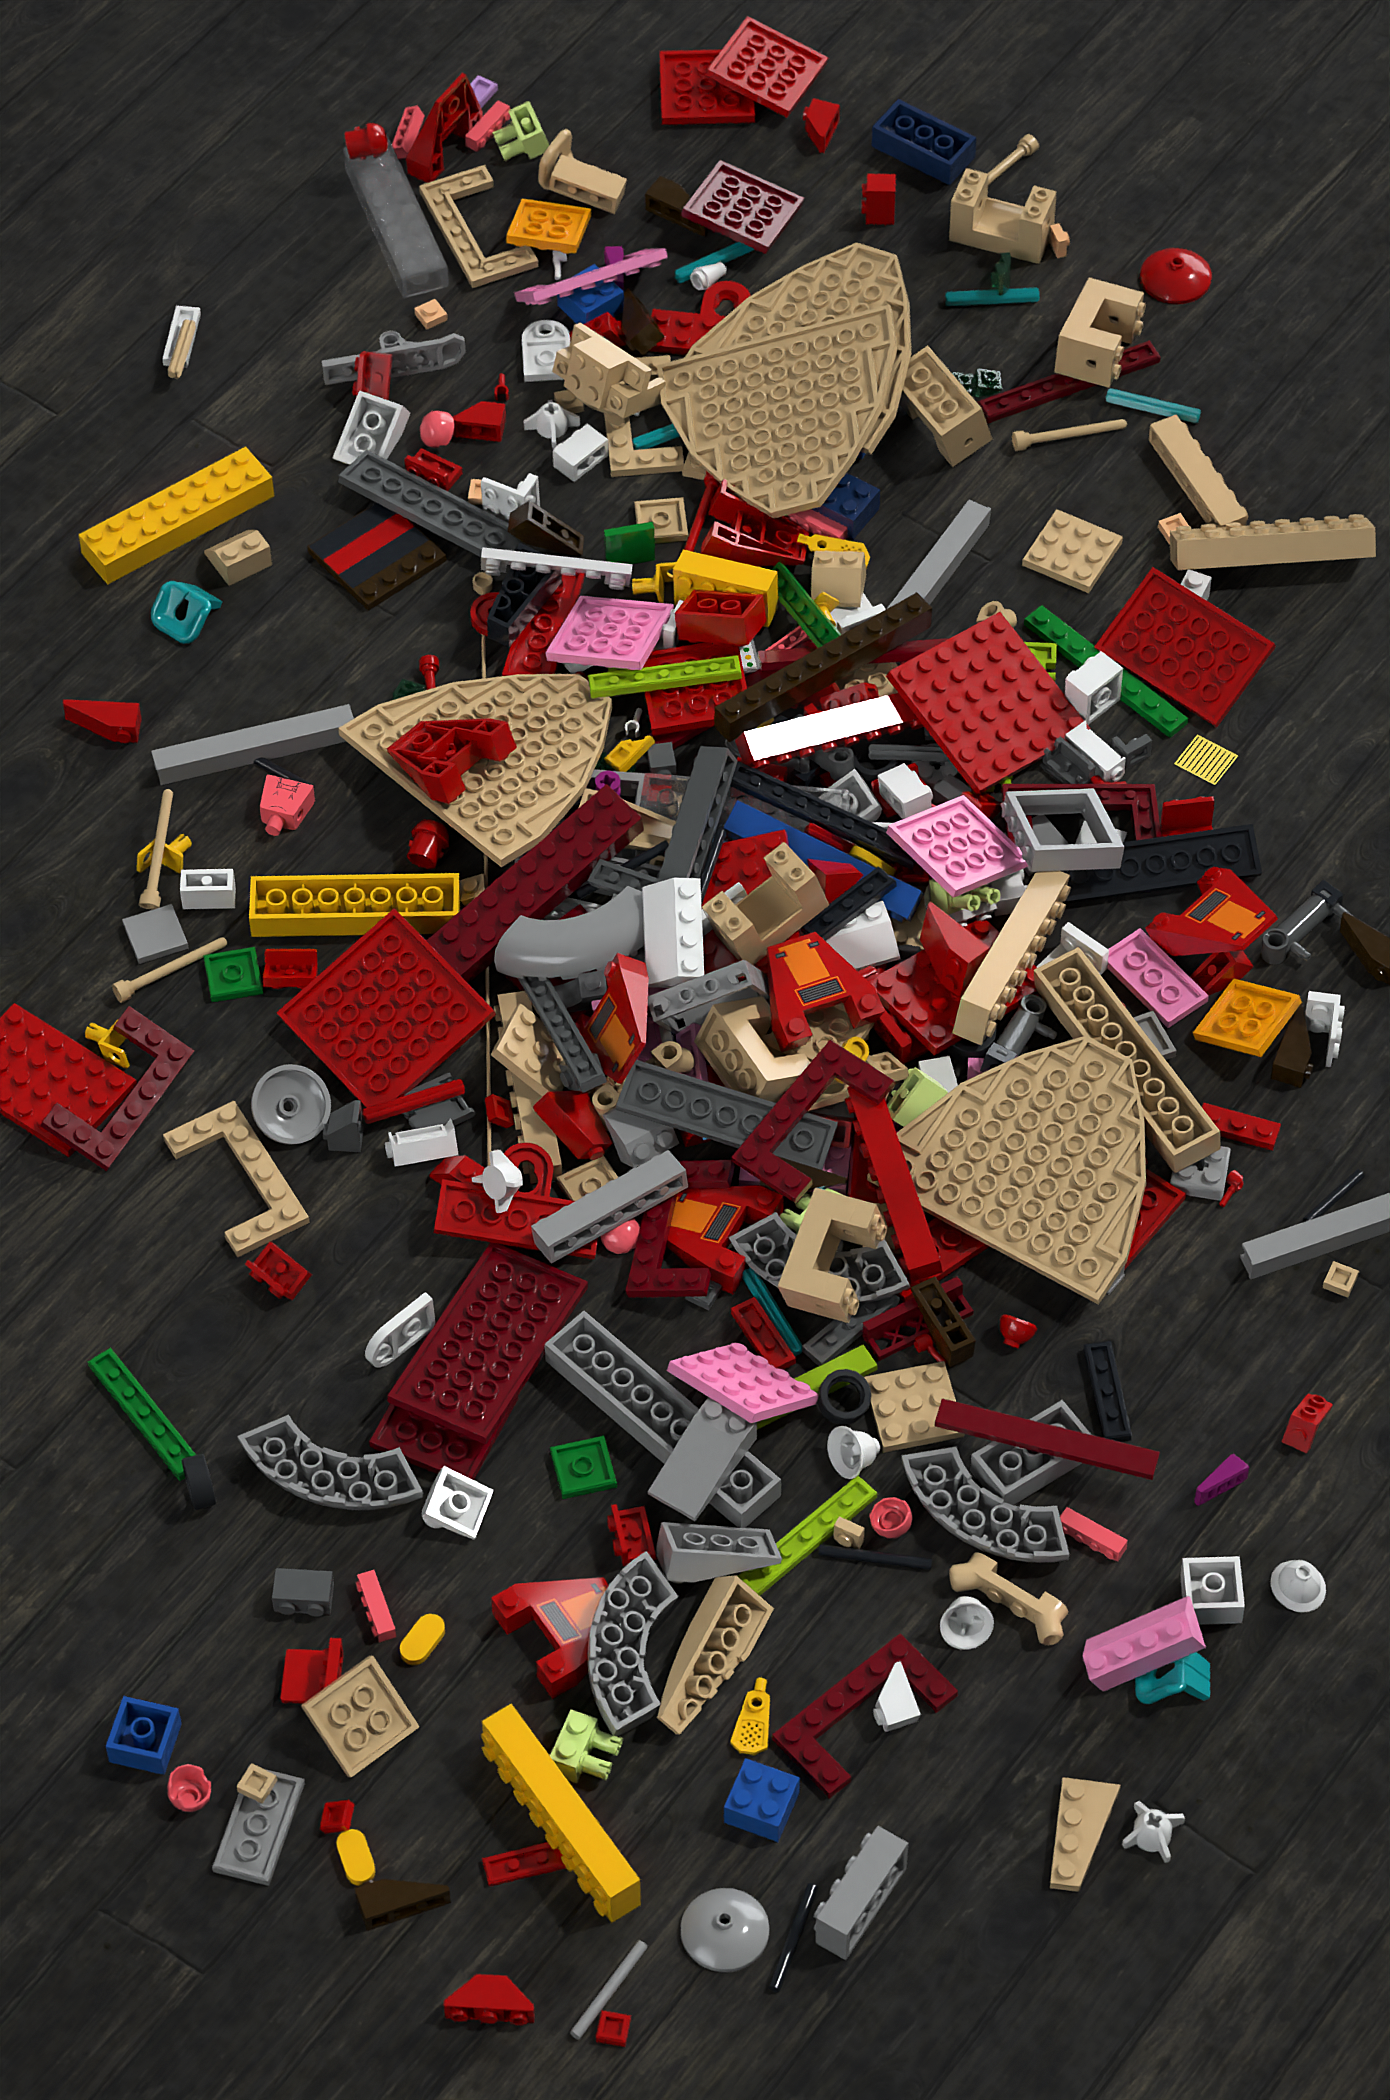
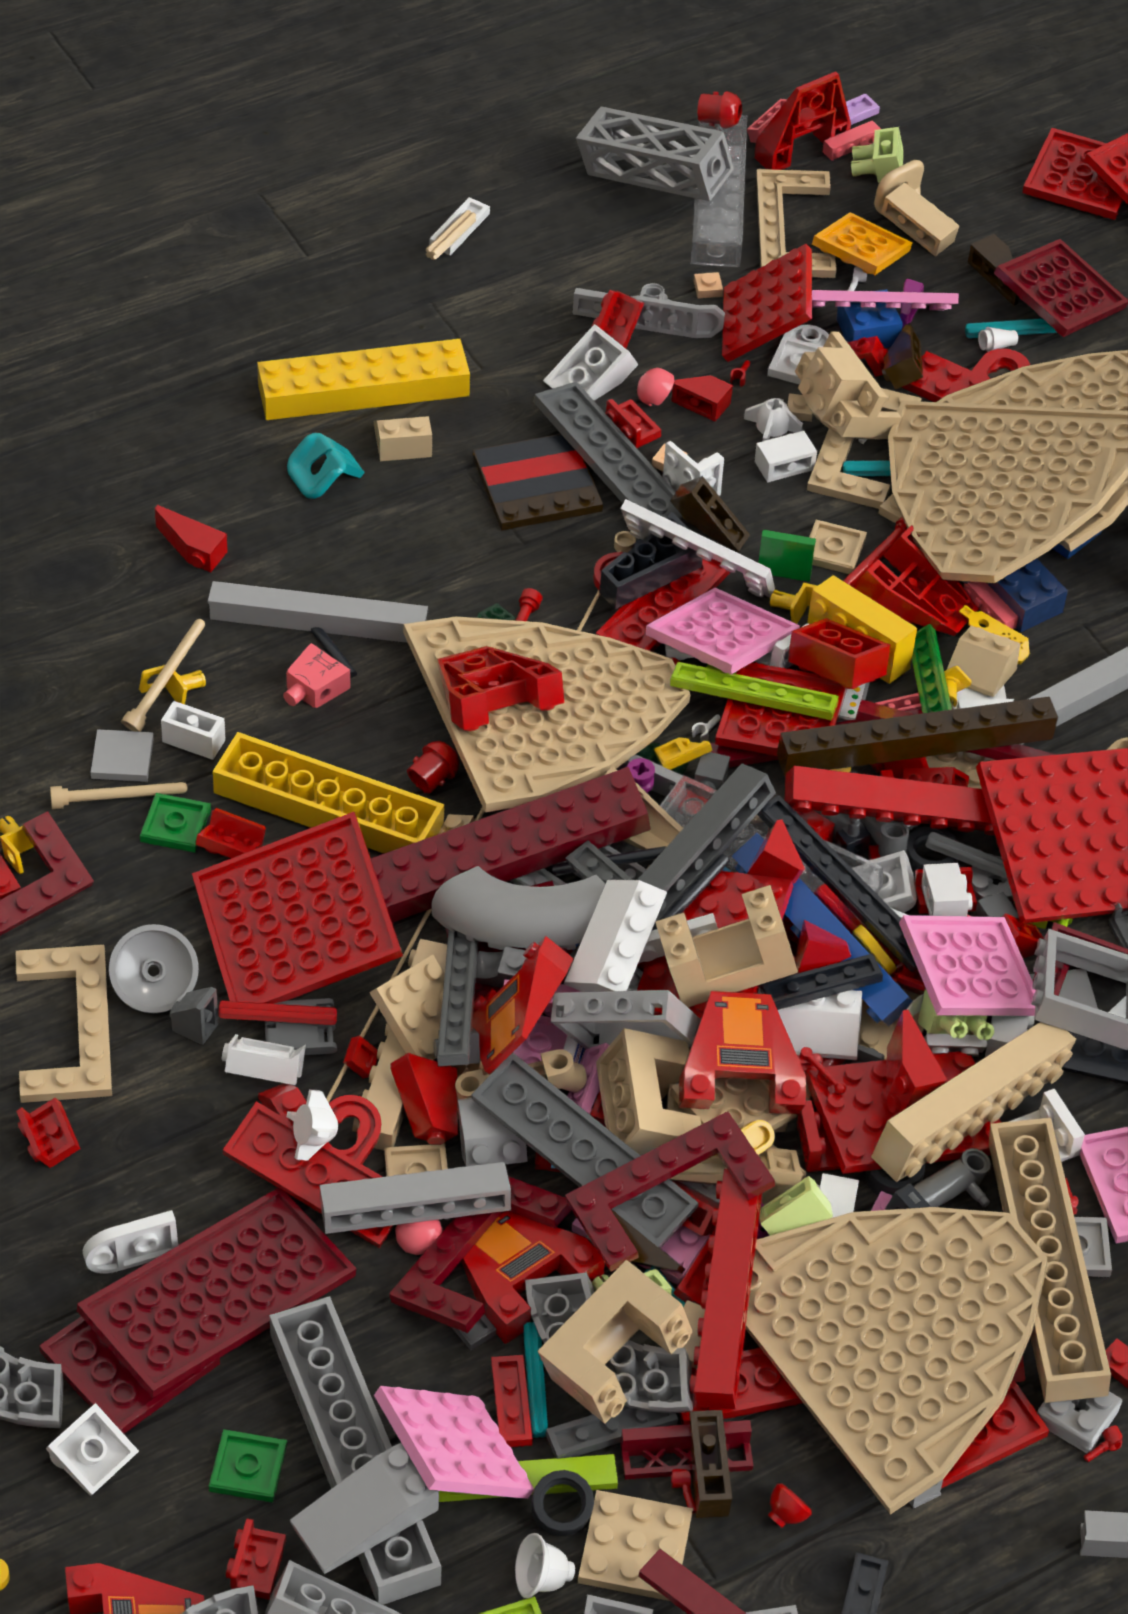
camera: 20 degrees right, 5 degrees down
none -> light grey piece [576,107,734,201]
none -> red plate [722,244,812,362]
none -> red slope [746,819,805,884]
none -> red hinge [800,1047,846,1094]

